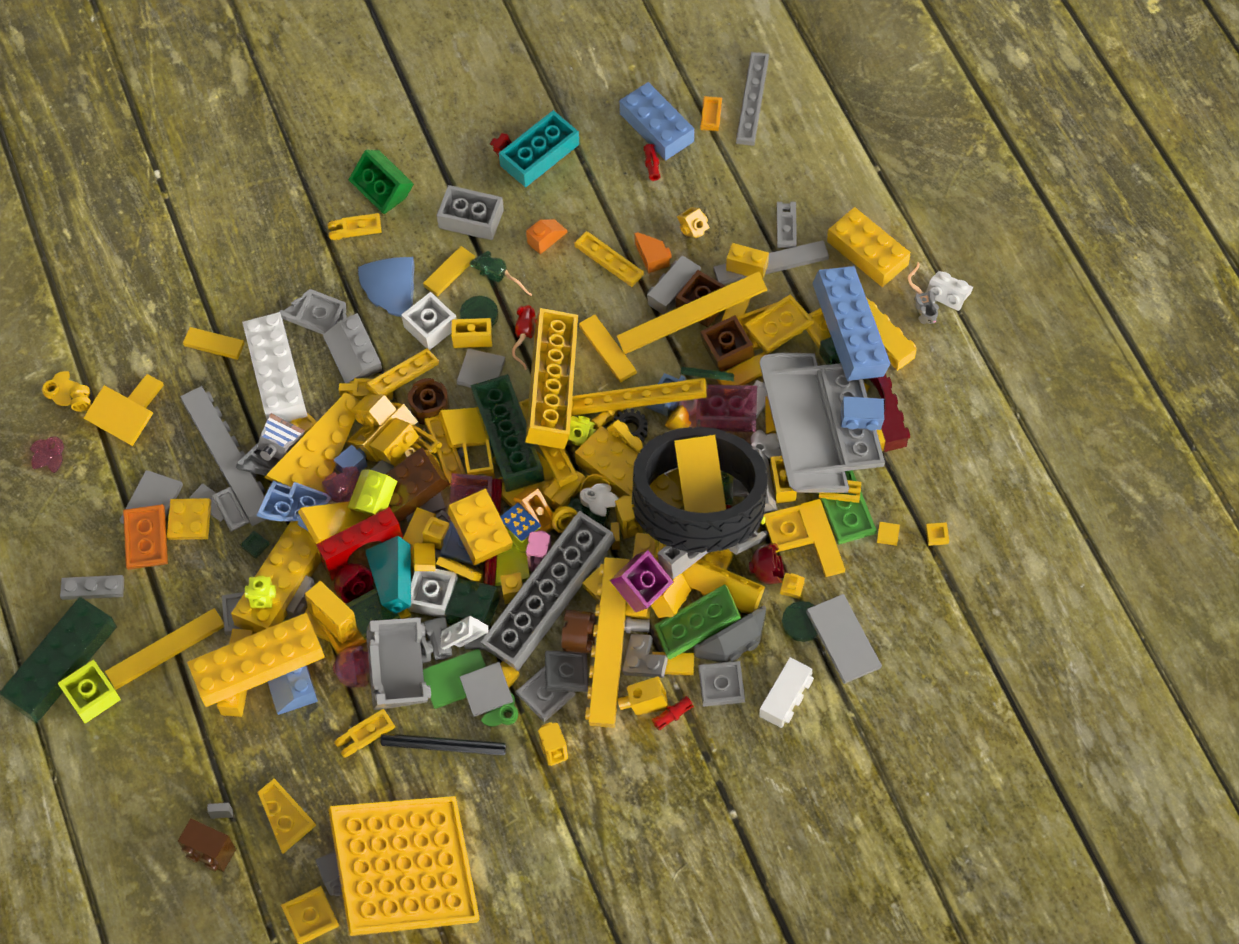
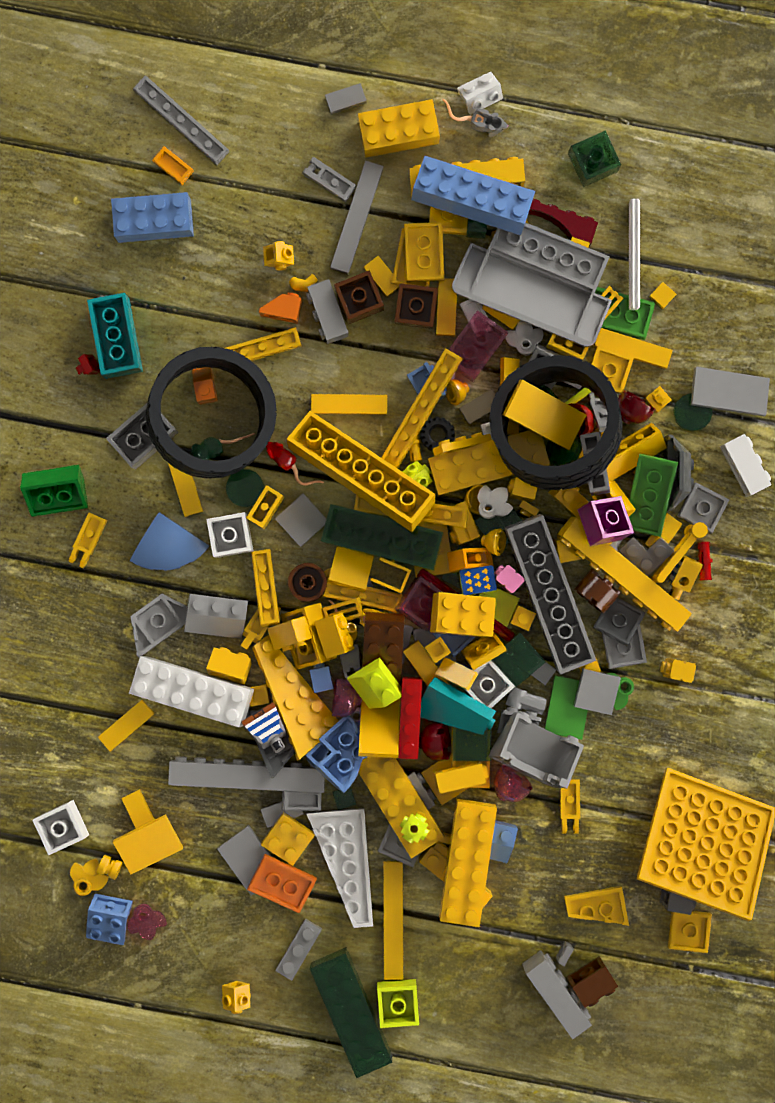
camera: 60 degrees left, 25 degrees up
black axle [380,733,507,755] -> none
white bracket [440,616,488,650] -> none
yellow tile [617,272,767,354] -> none
red pin [643,144,661,181] -> none
clear green tile [680,367,734,381] -> none
yellow brick [726,243,769,279] -> none
medium blue brick [840,396,884,431] -> none
yellow plate [926,522,949,546] -> none
none -> white brick [33,800,89,856]
none -> medium blue bracket [86,894,133,945]
none -> black tyre [146,347,277,479]
none -> yellow brick [206,647,252,685]
none -> yellow brick [222,981,251,1014]
none -> yellow arm [289,274,318,292]
none -> white wing [306,808,373,928]
none -> light grey tile [325,83,367,115]
none -> light grey brick [522,950,592,1039]
none -> clear green brick [568,130,621,187]
none -> white axle [629,199,640,310]
none -> yellow piece [650,522,708,583]

